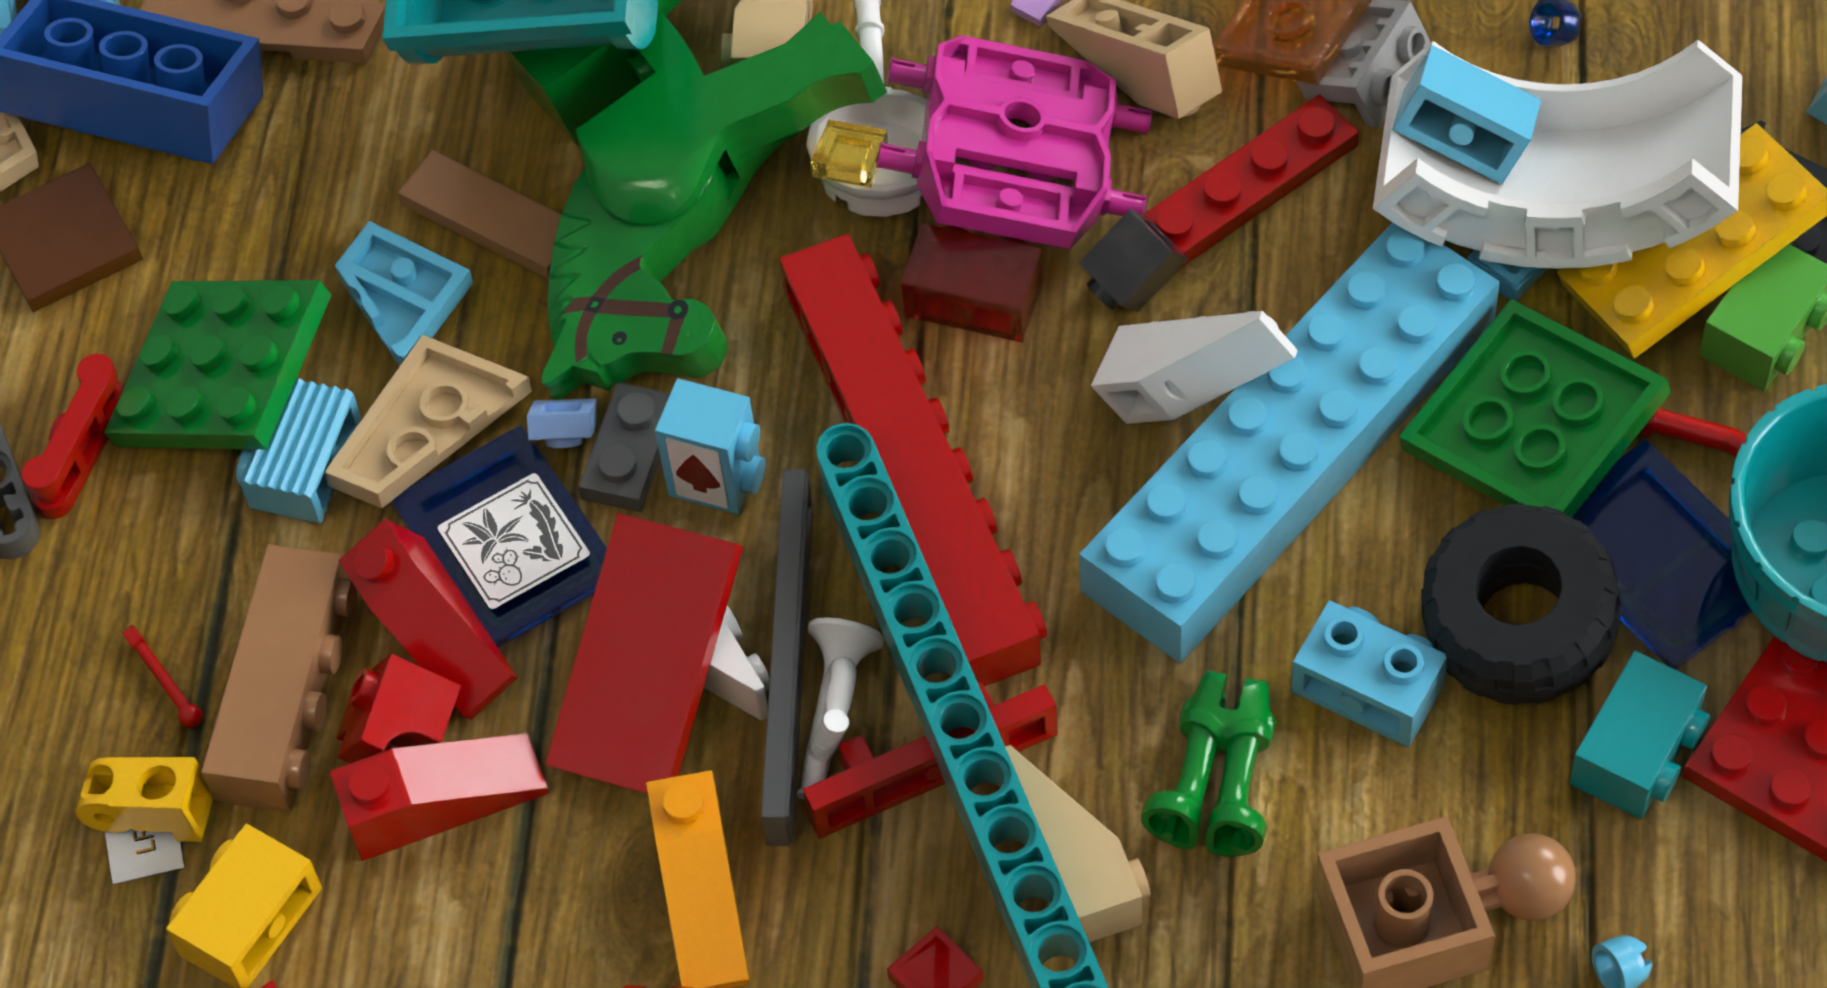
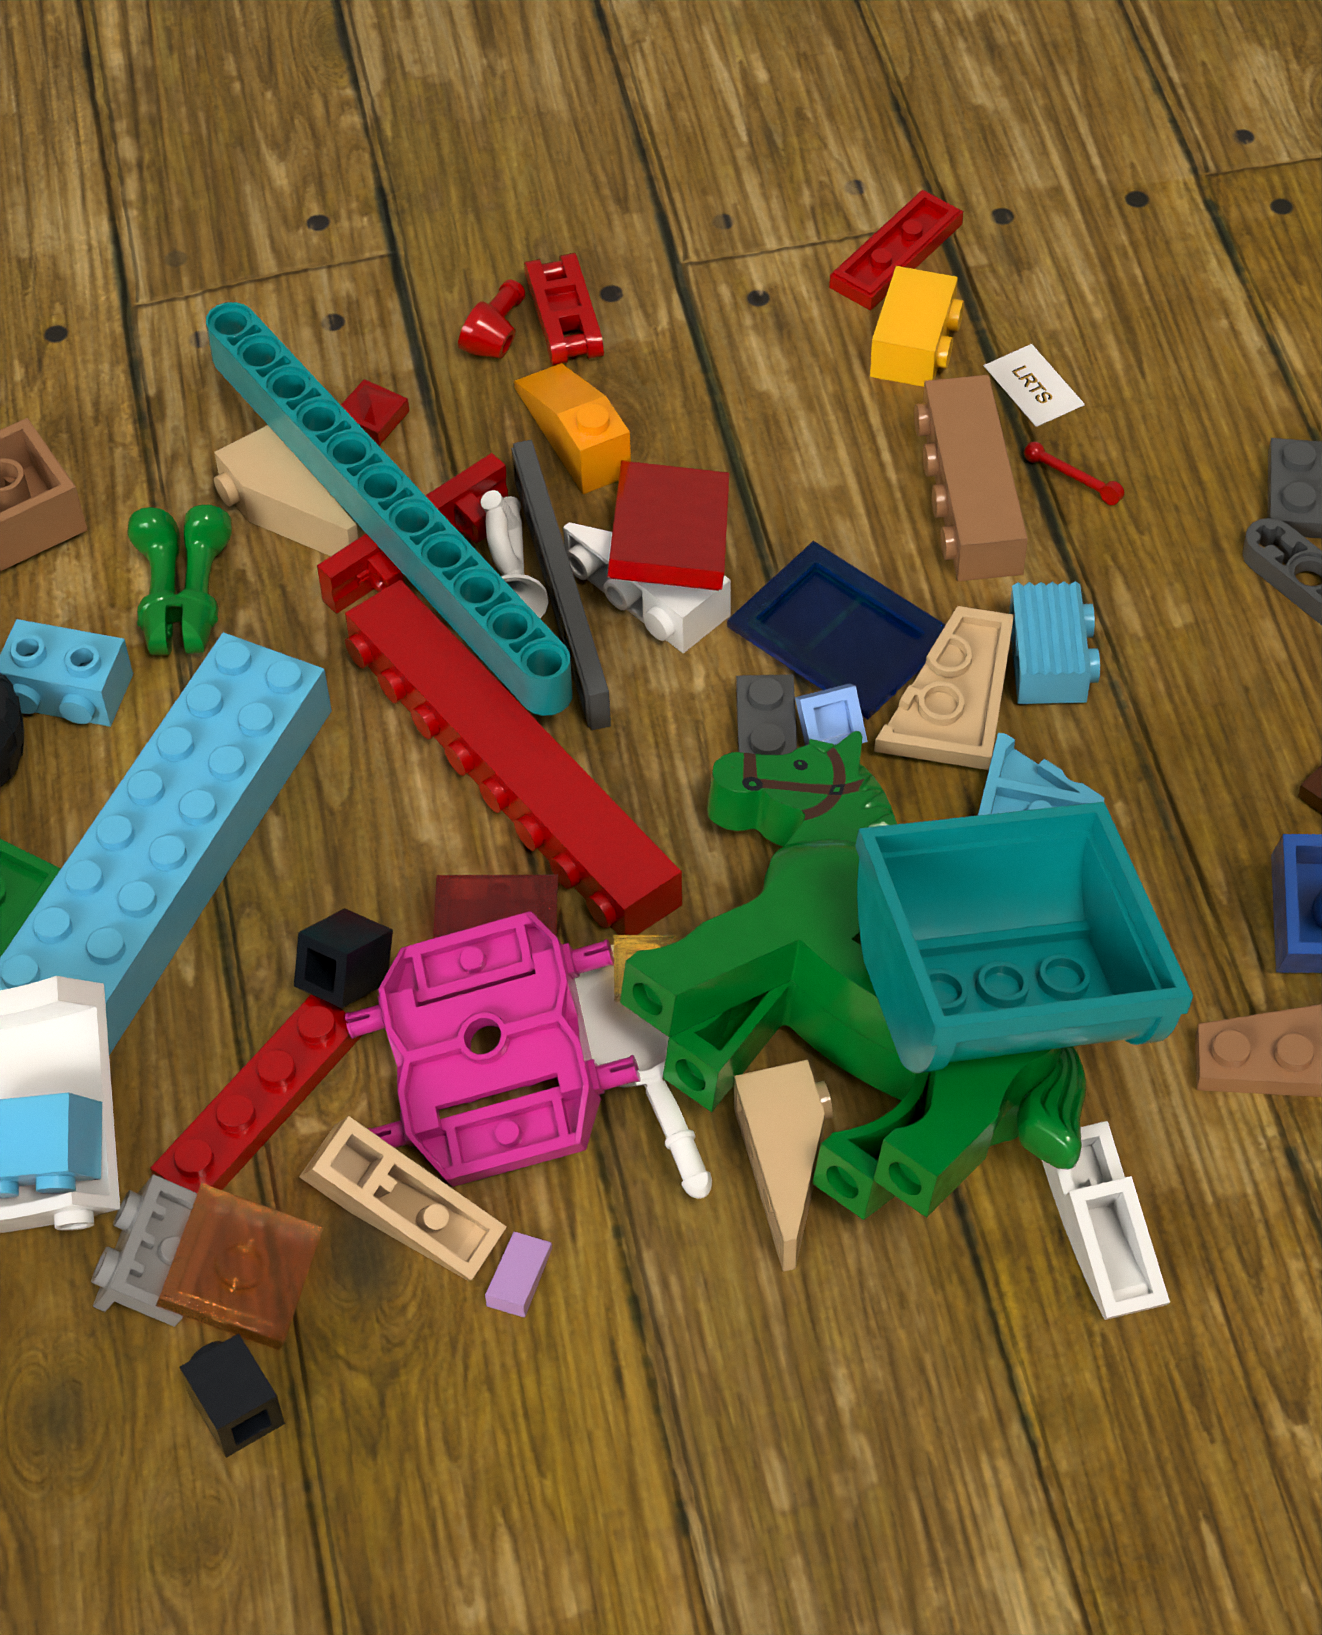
camera: 160 degrees right, 5 degrees down
red plate [21,353,124,519] -> none
yellow leg [75,757,213,842] -> none
green plate [104,280,332,450] -> none
red slope [329,733,549,861] -> none
red brick [336,653,461,764] -> none
red slope [338,519,518,720] -> none
white sticker [438,473,590,609] -> none
medium azure brick [655,378,766,515] -> none
white slope [1091,311,1298,424] -> none

